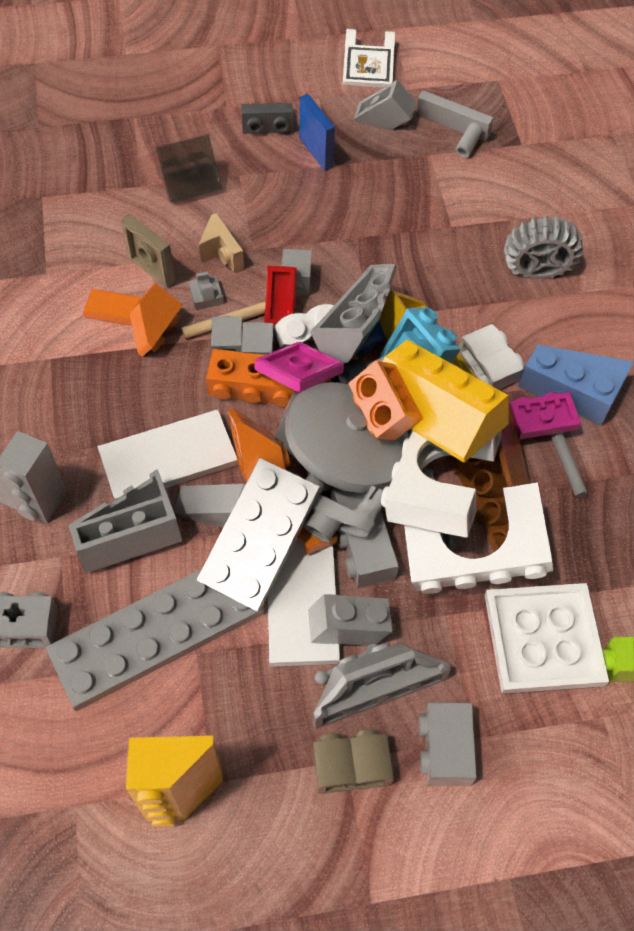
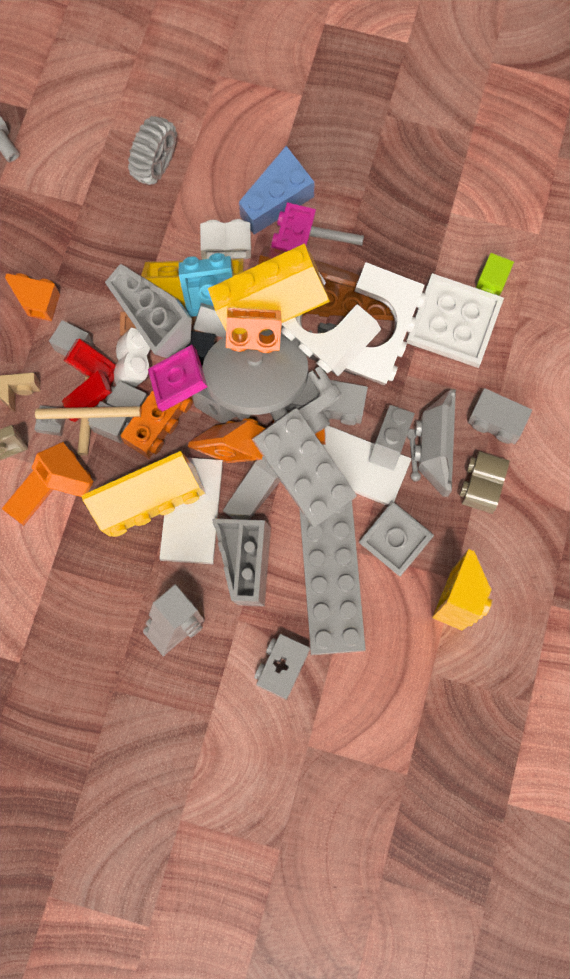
camera: 60 degrees left, 15 degrees up
none -> orange slope [5,273,60,321]
none -> tan bar [35,406,141,419]
none -> red tile [62,370,112,422]
none -> yellow slope [81,451,205,537]
none -> light grey tile [359,502,434,577]

